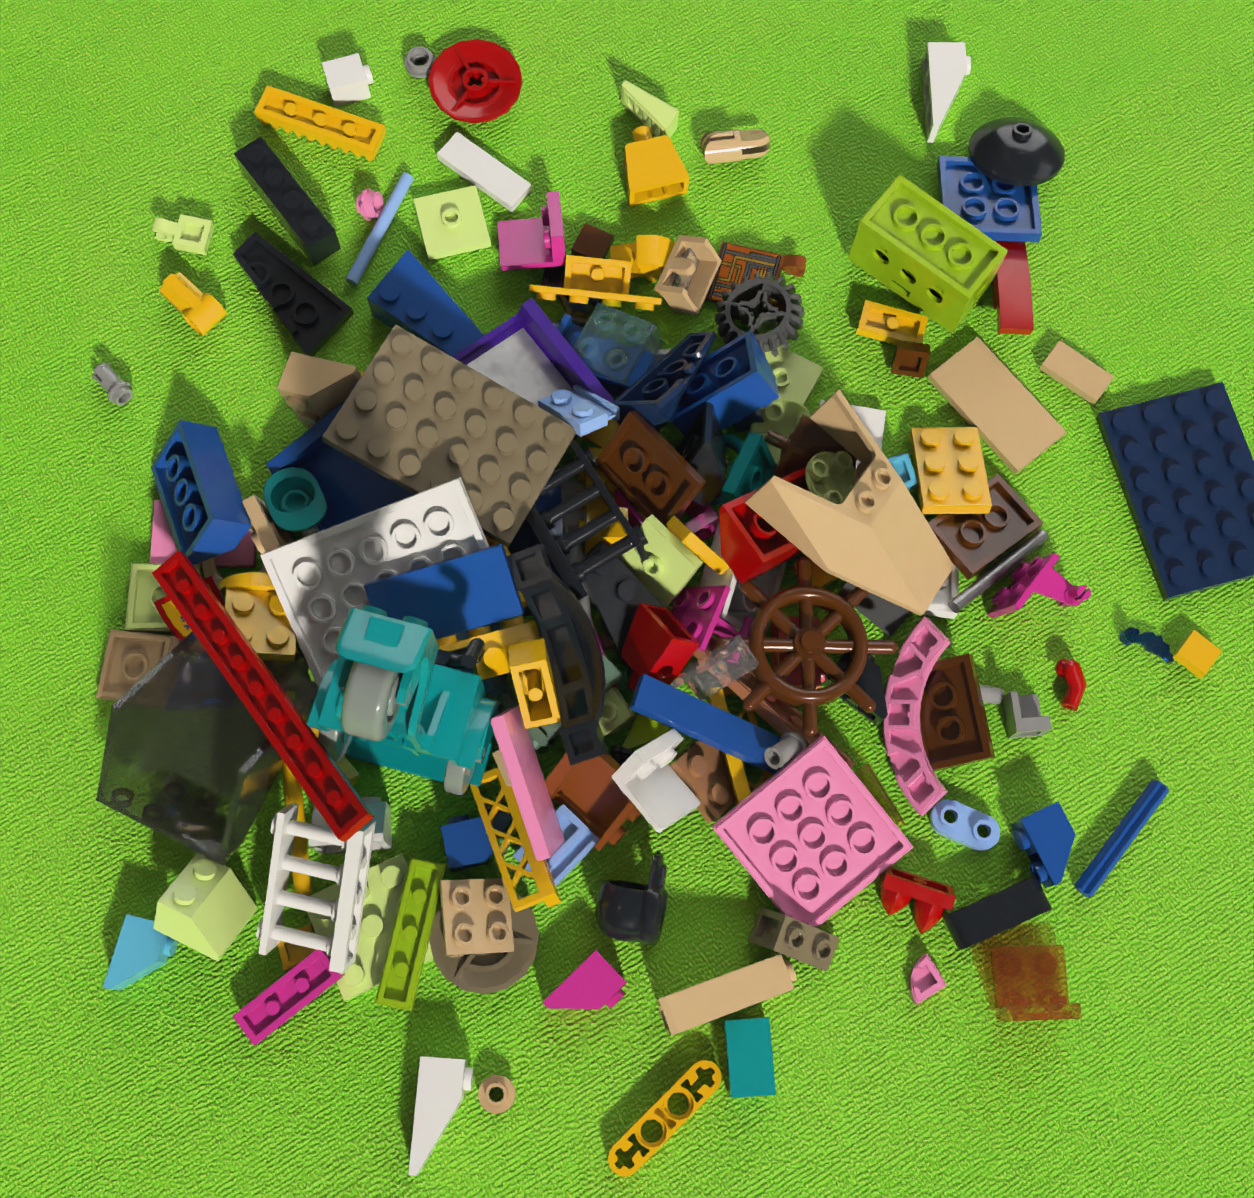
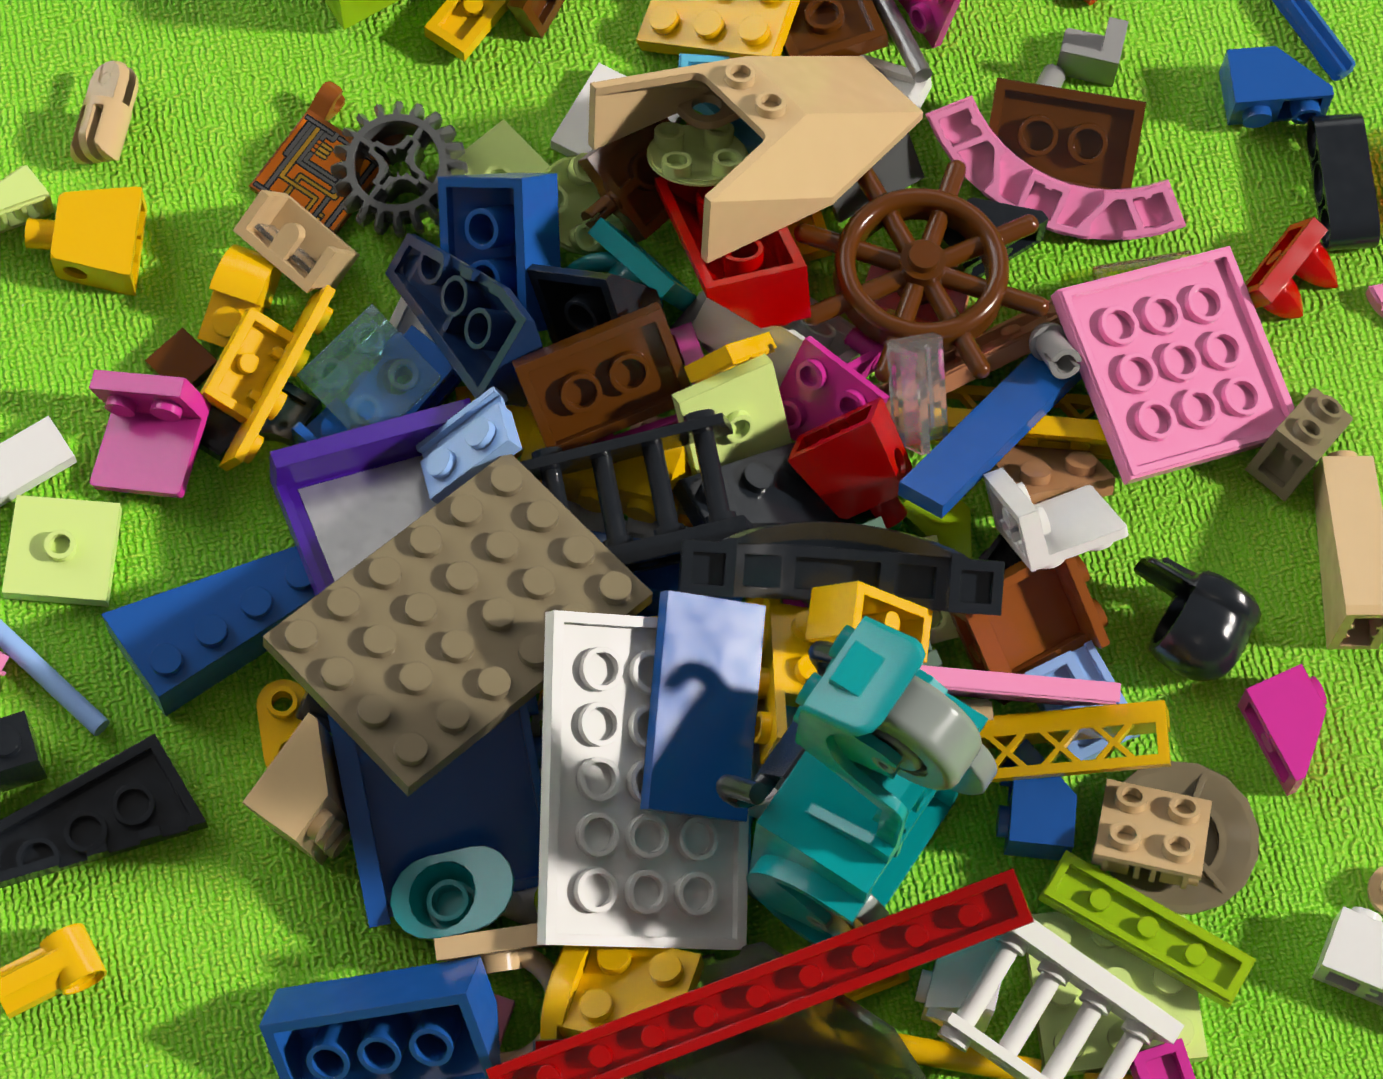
camera: 70 degrees left, 5 degrees down
light blue plate [929,799,1000,851] -> none

